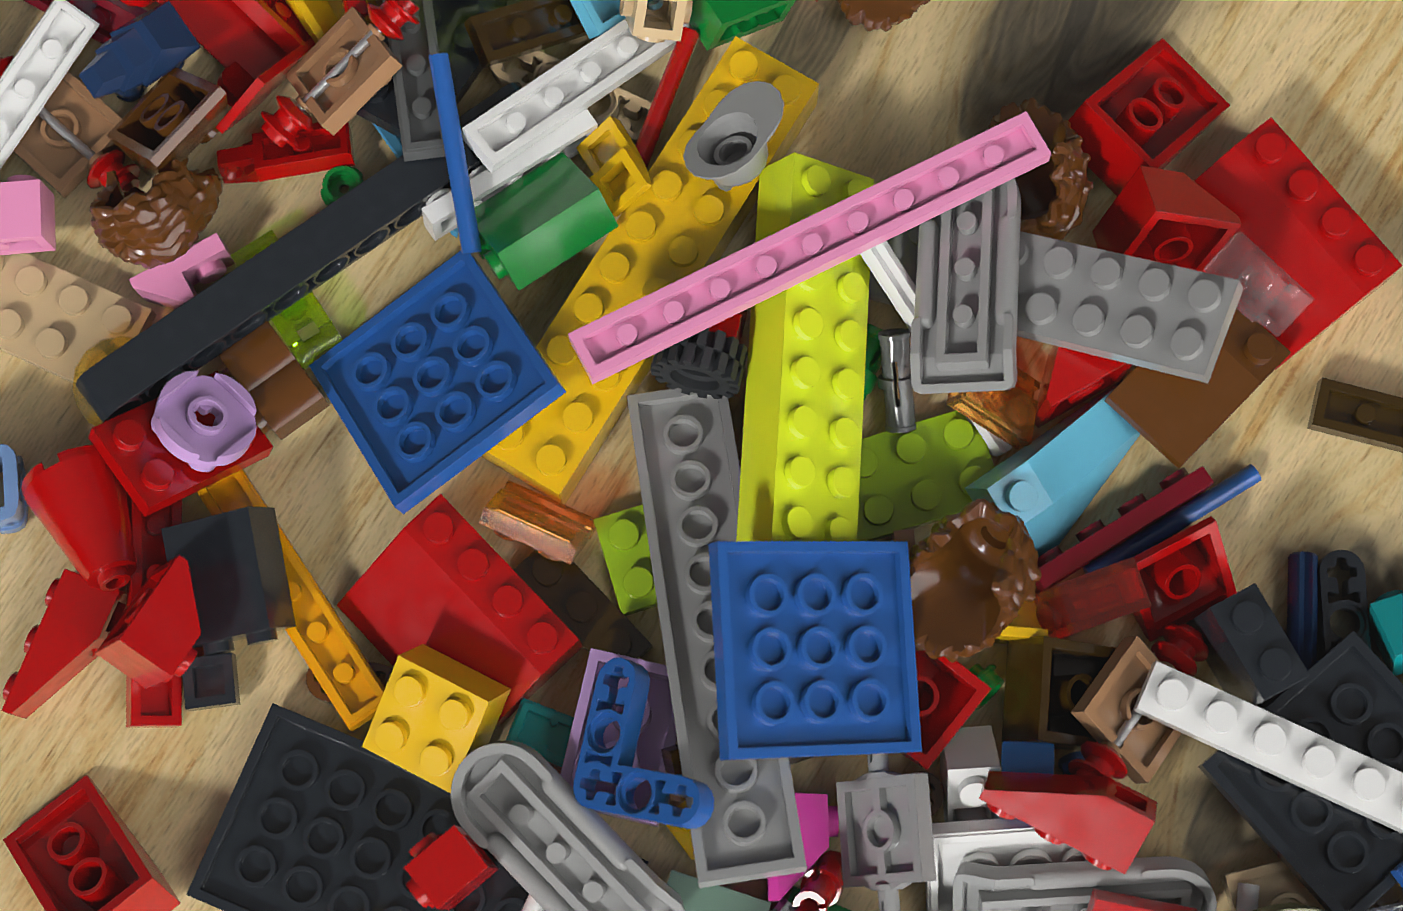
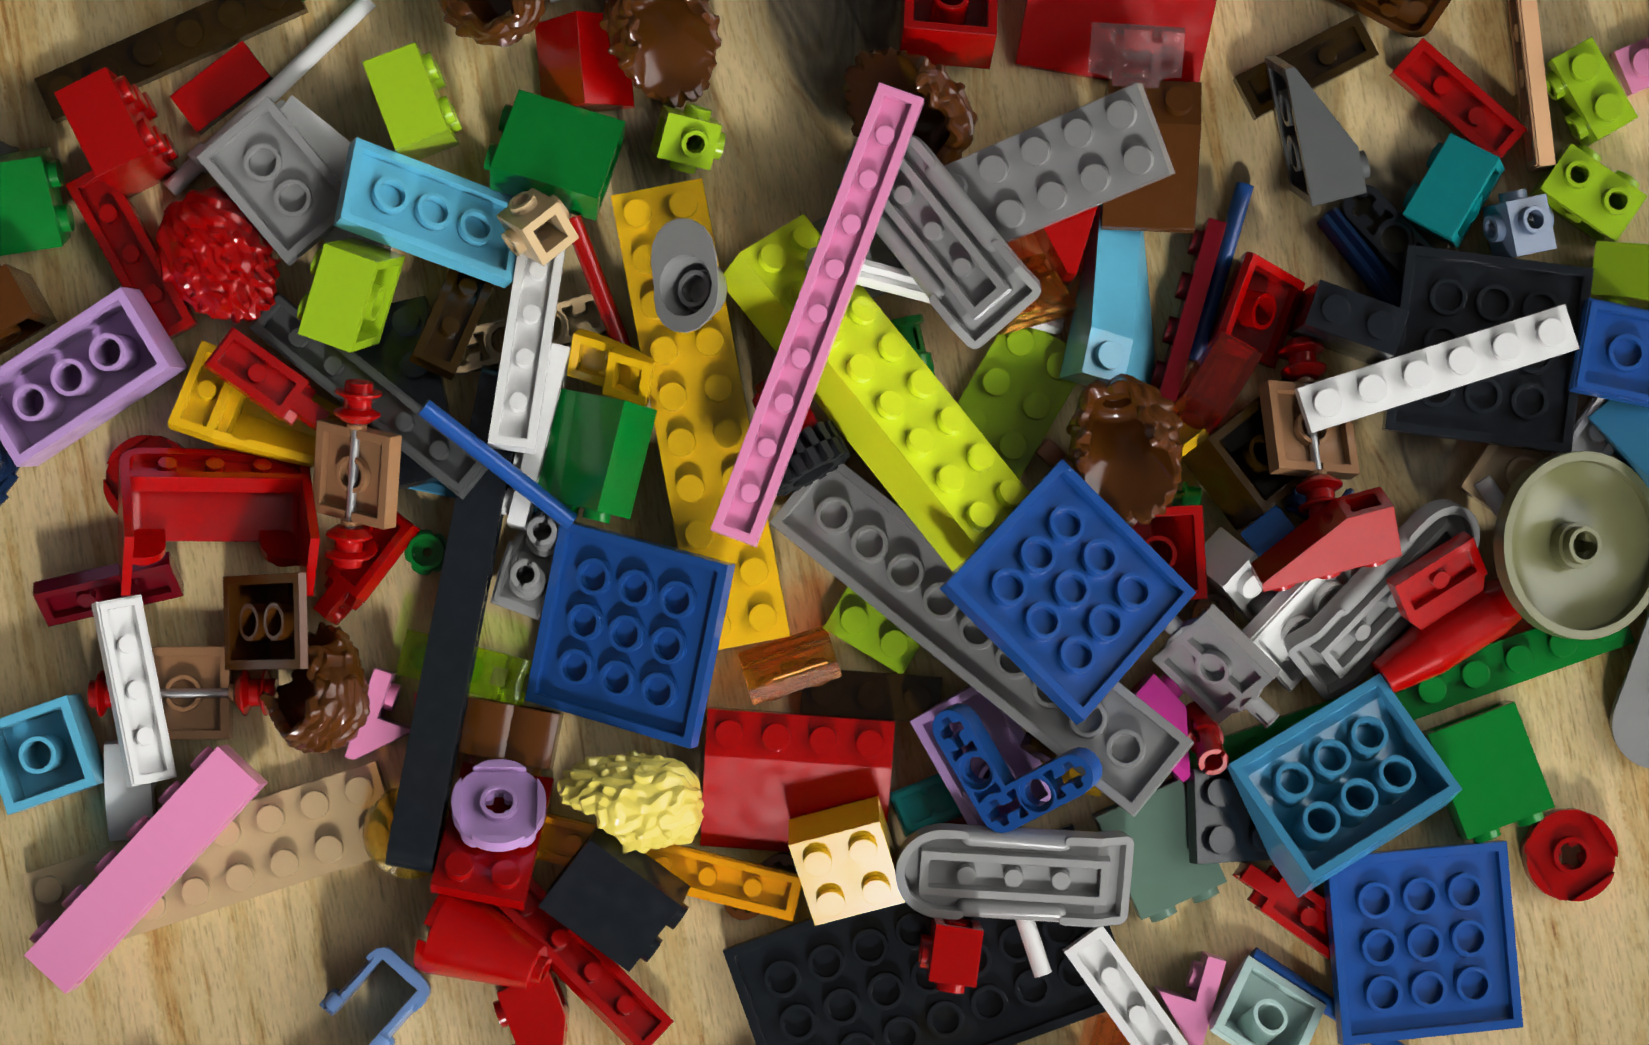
camera: 45 degrees left, 10 degrees up
dark blue connector [79,1,201,102] -> none
red slope [95,555,201,688] -> none
black plate [183,652,241,711] -> none
dark grey pin [877,328,916,433] -> none
red slope [1092,166,1242,272] -> none
none -> light grey connector [490,509,560,621]
none -> light yellow hair [557,750,704,854]
none -> lime brick [651,103,726,174]
none -> dark grey slope [1264,55,1370,207]

